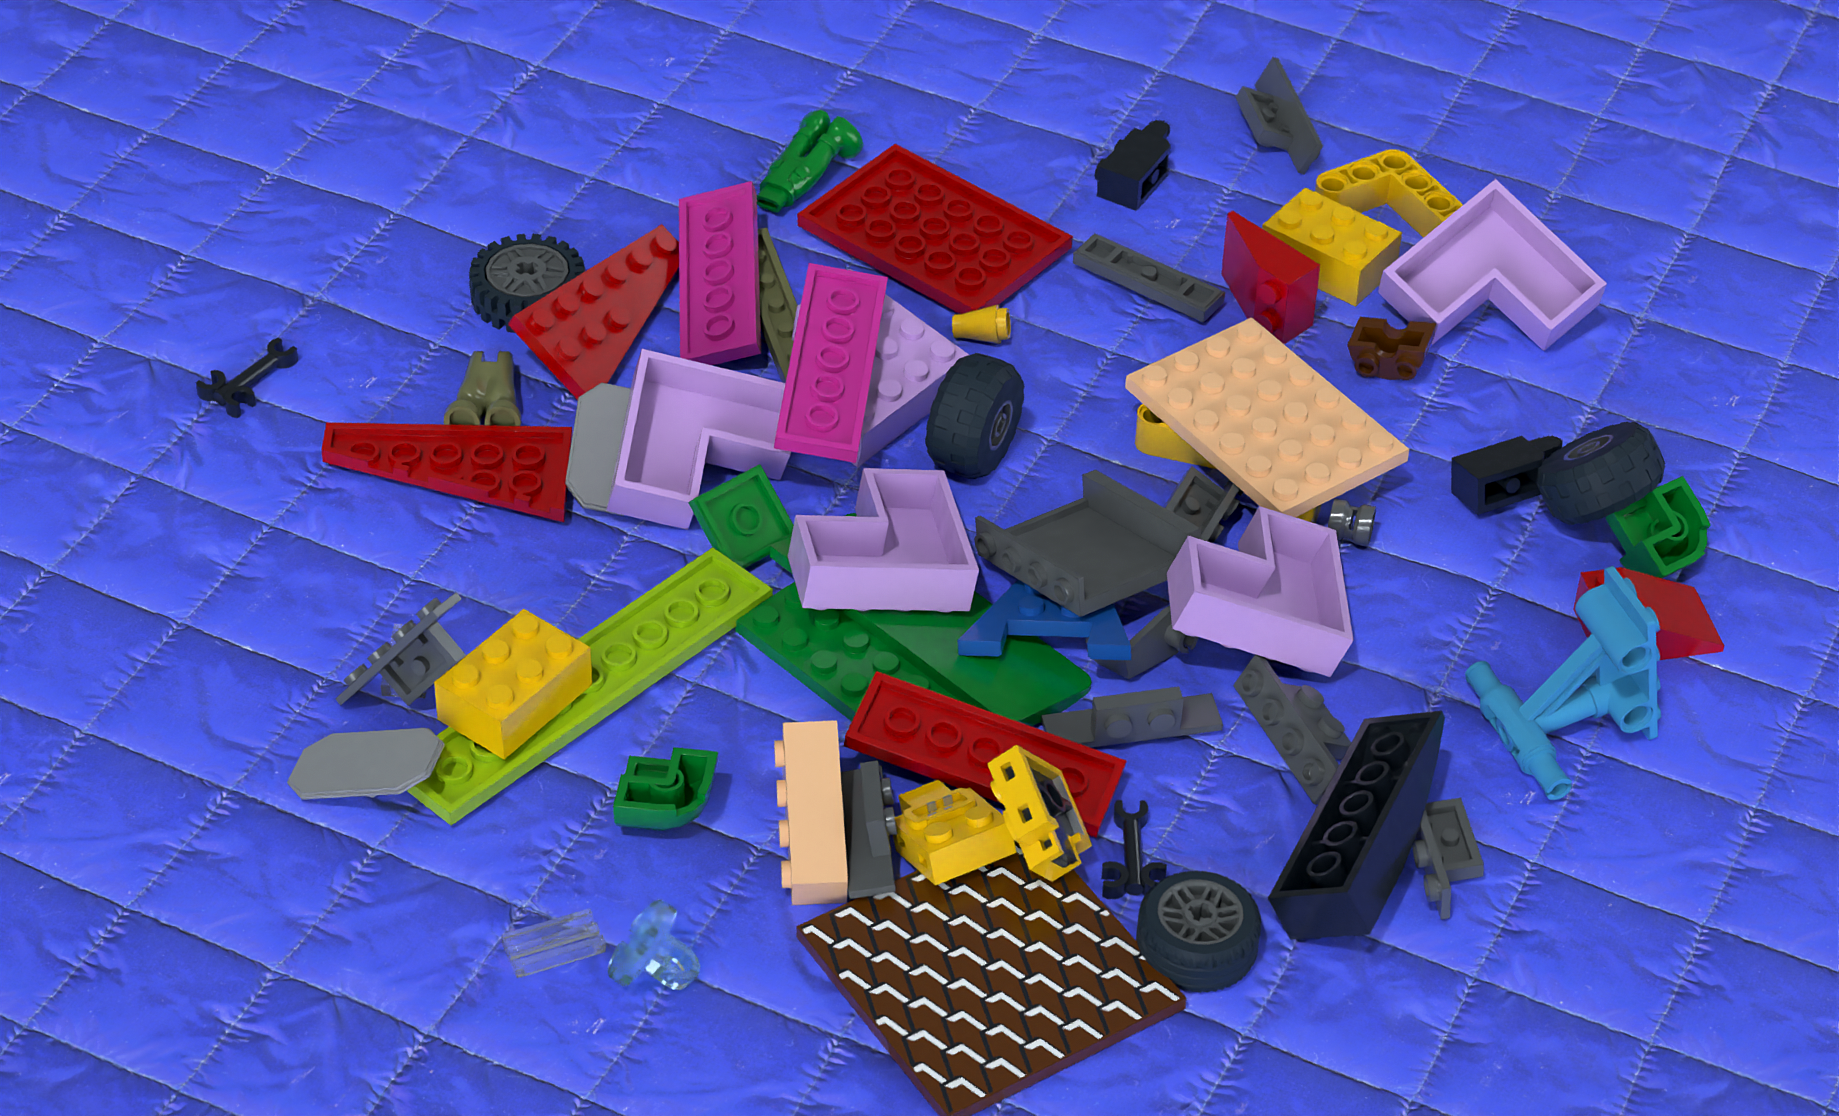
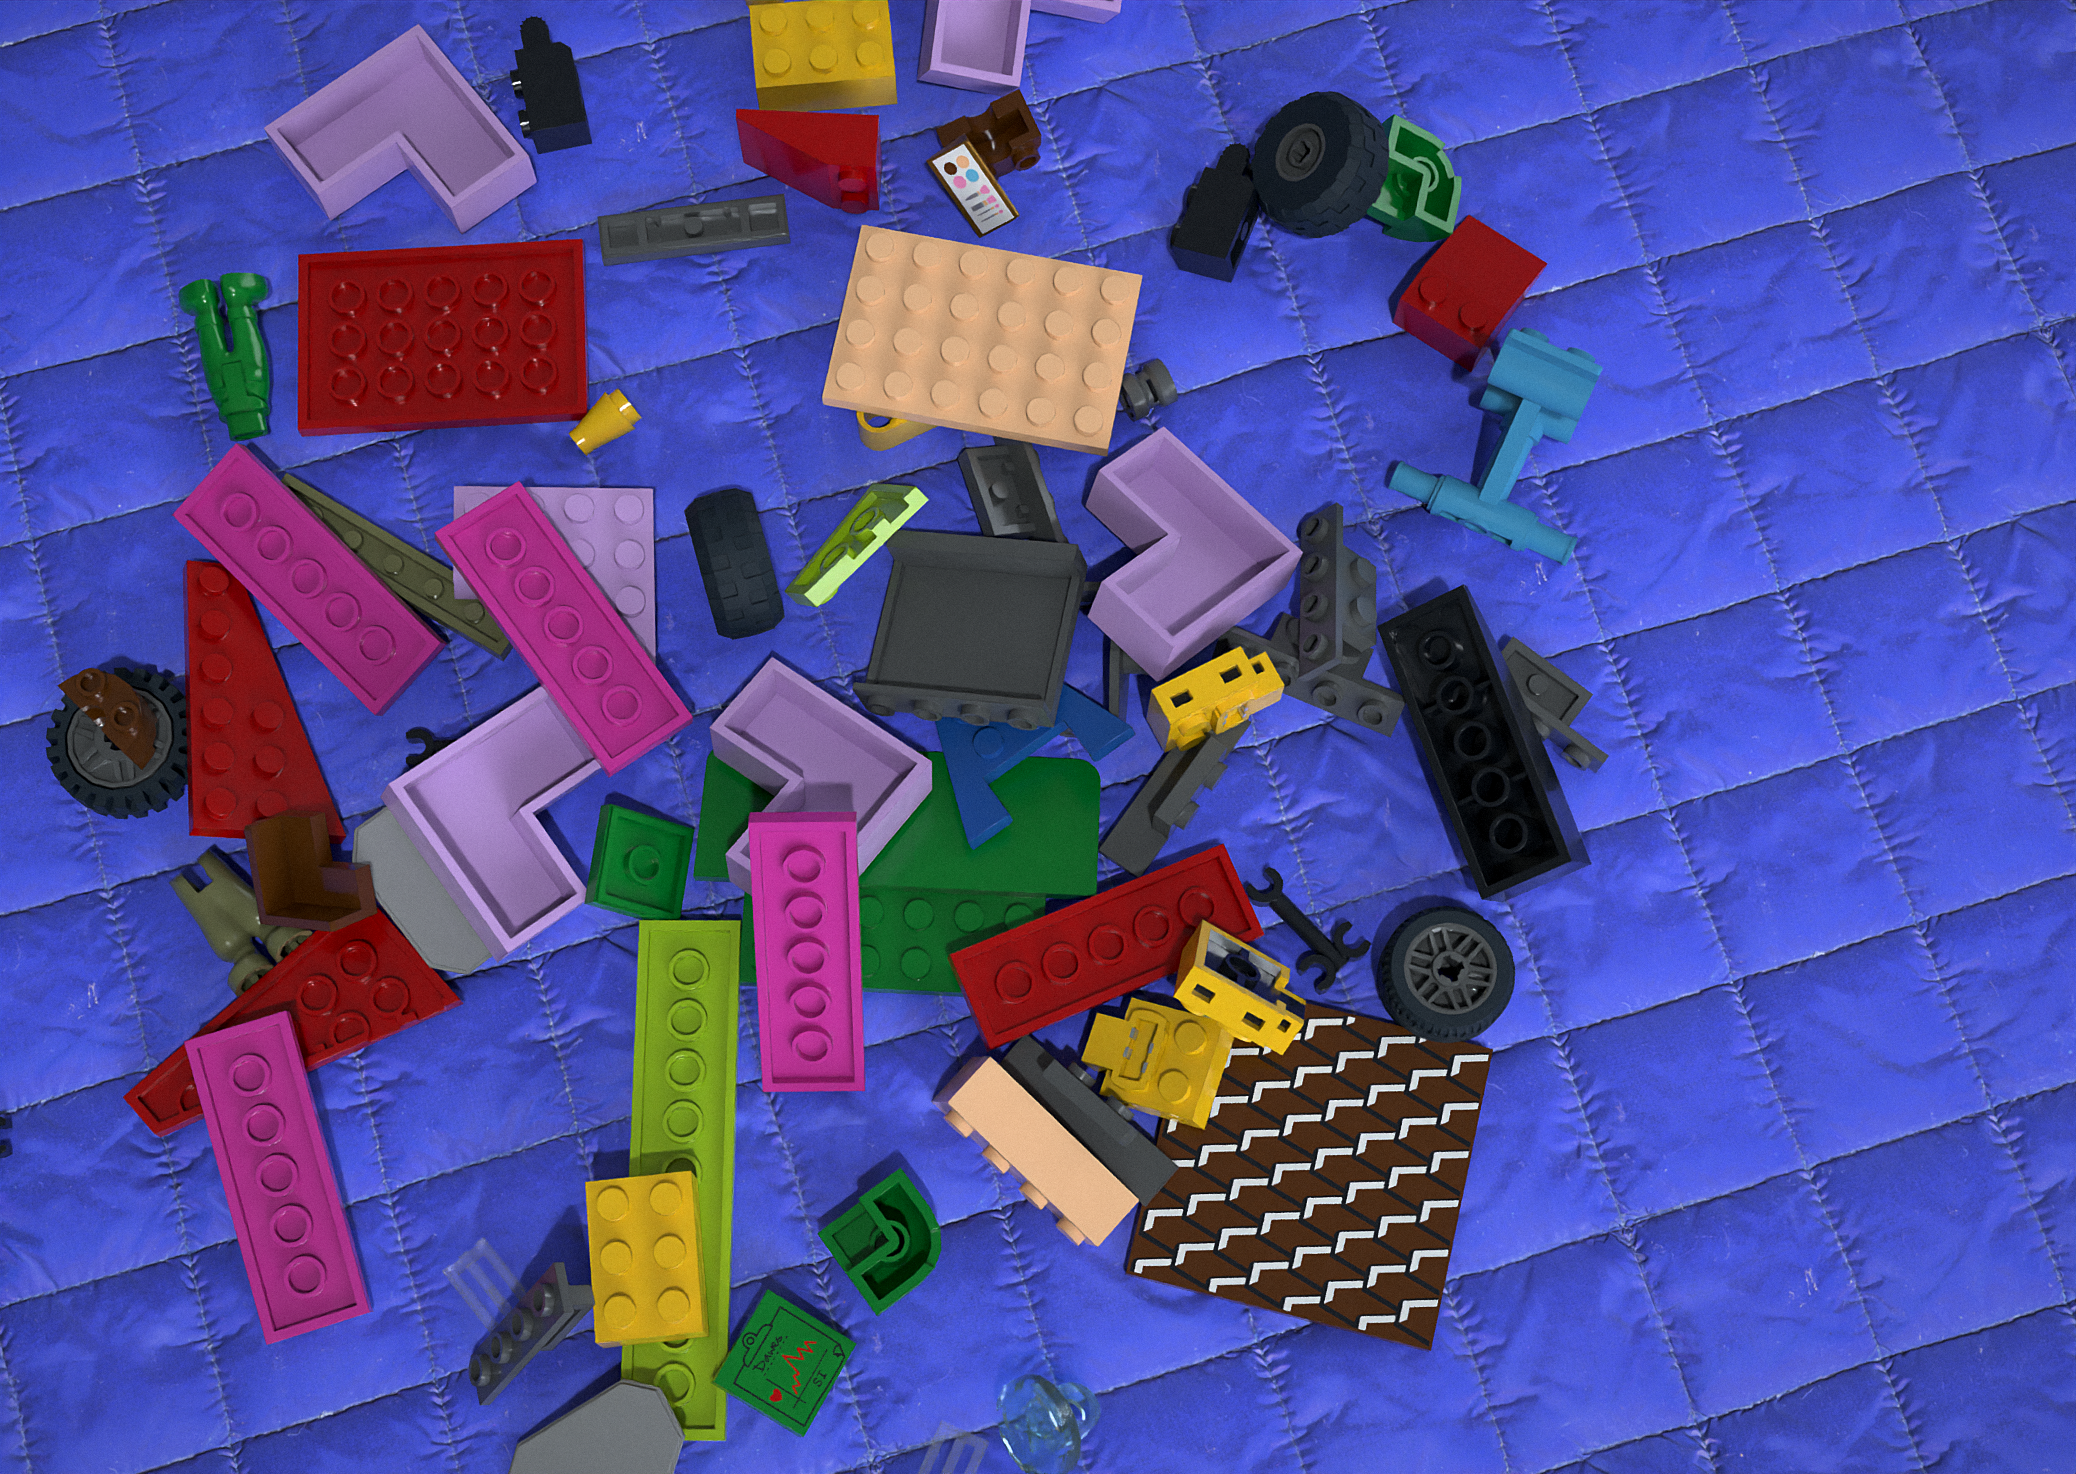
camera: 45 degrees left, 30 degrees up
none -> reddish brown cylinder [57,668,157,770]
none -> dark pink plate [184,1011,373,1345]
none -> reddish brown panel [244,809,378,932]
none -> lavender piece [264,24,537,235]
none -> green tile [711,1289,856,1438]
none -> dark pink plate [748,811,866,1092]
none -> lime wing [784,483,929,607]
none -> slope [926,133,1020,238]
none -> yellow piece [1146,646,1285,753]
none -> dark grey bracket [1299,502,1377,682]

